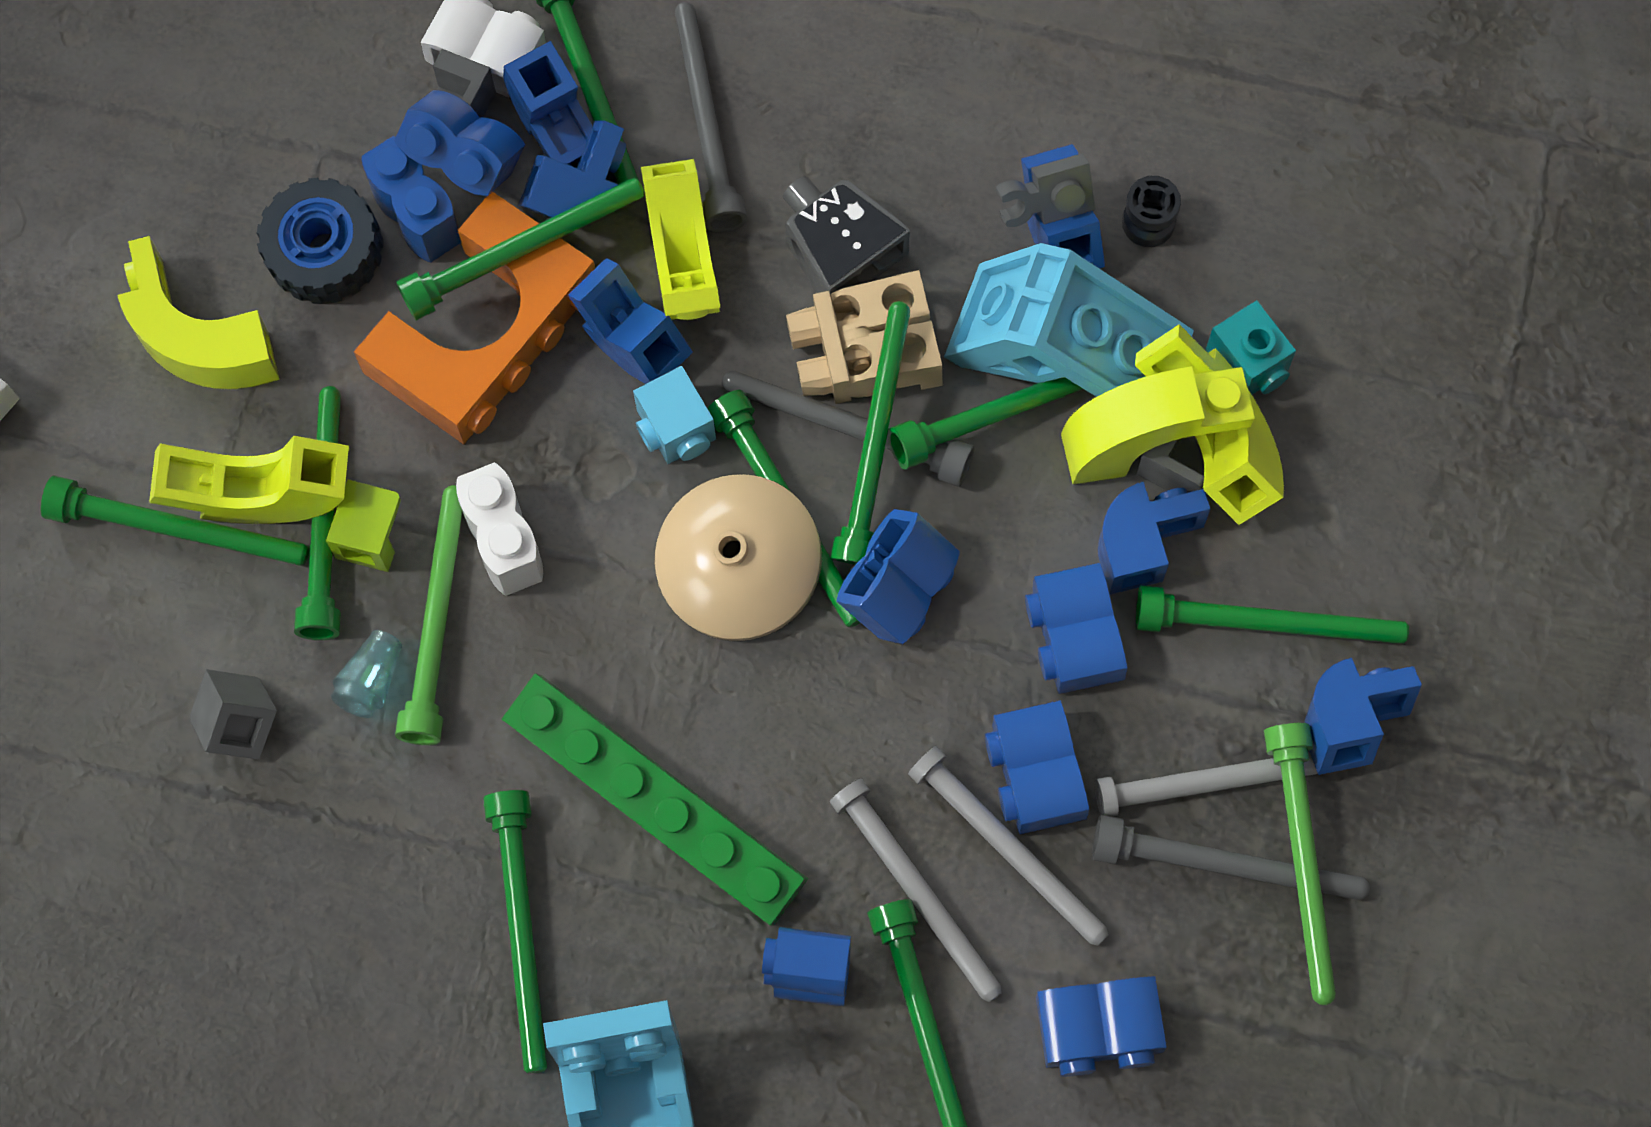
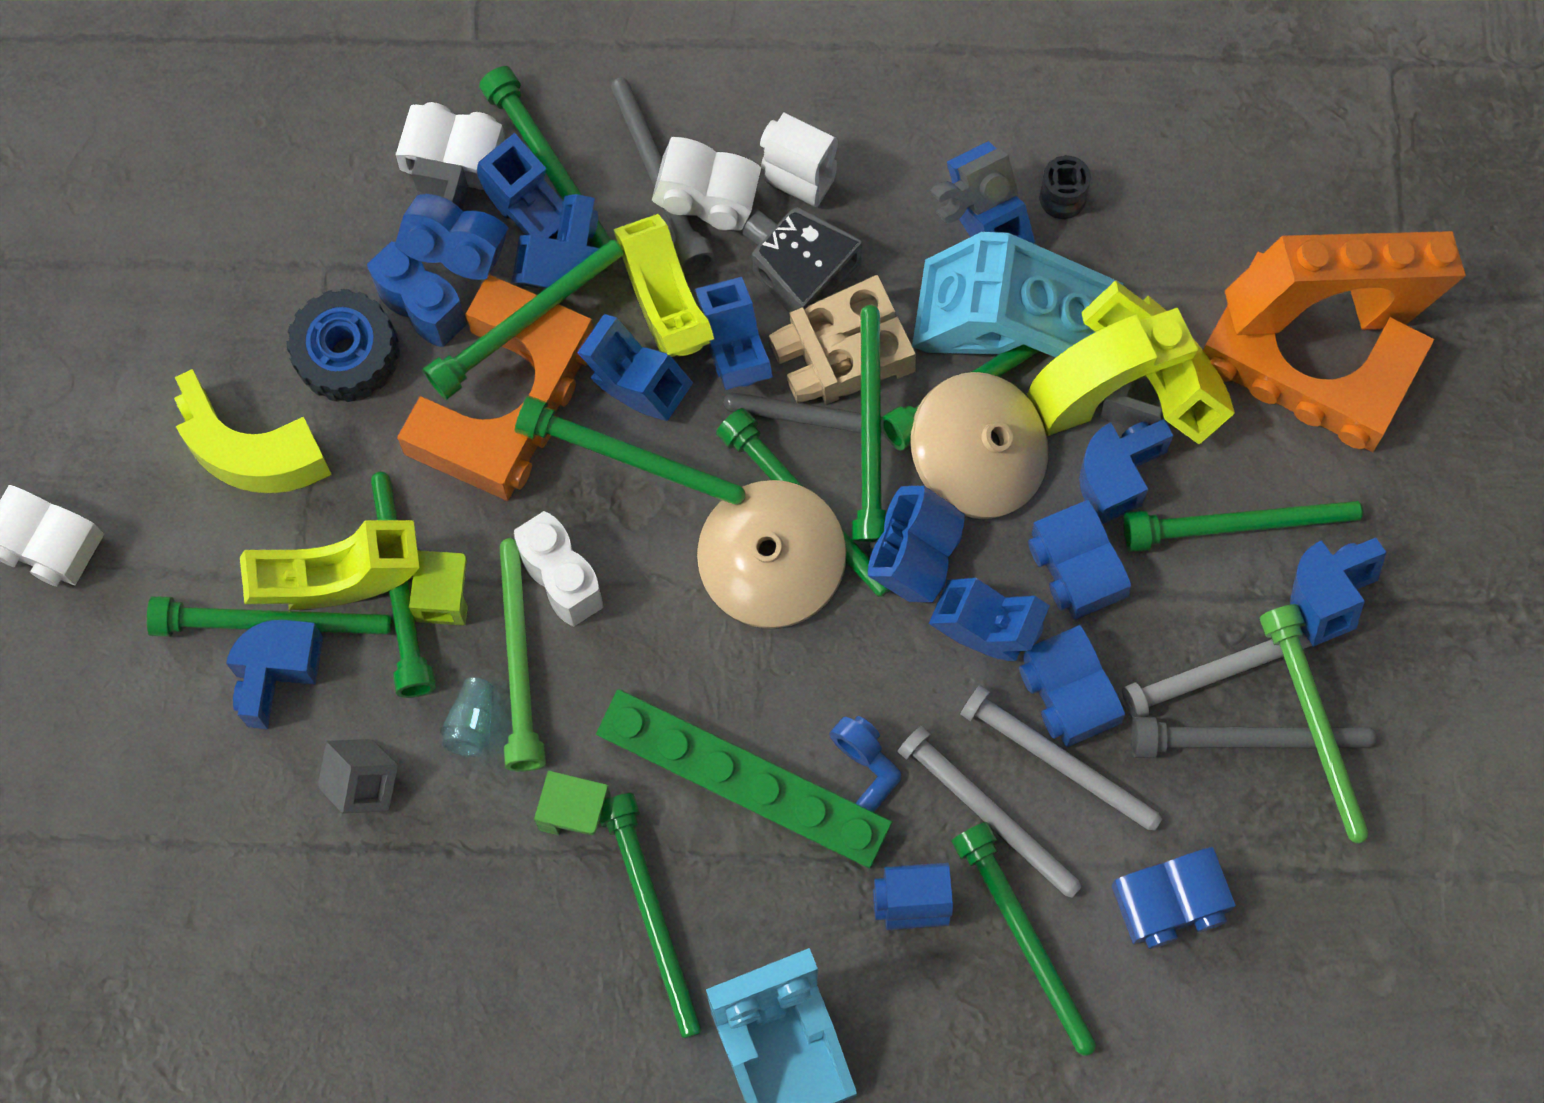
camera: 10 degrees left, 0 degrees up
medium azure brick [633,366,716,464] -> none
teal brick [1206,300,1296,395] -> none
none -> blue brick [226,620,323,729]
none -> green piece [514,395,745,505]
none -> bright green panel [534,771,611,835]
none -> white brick [652,137,761,230]
none -> blue brick [695,277,773,390]
none -> white brick [760,112,838,208]
none -> blue plate [829,716,901,812]
none -> tan dish [911,372,1048,519]
none -> blue brick [928,578,1050,661]
none -> orange arch [1203,251,1434,452]
none -> orange arch [1225,231,1466,335]

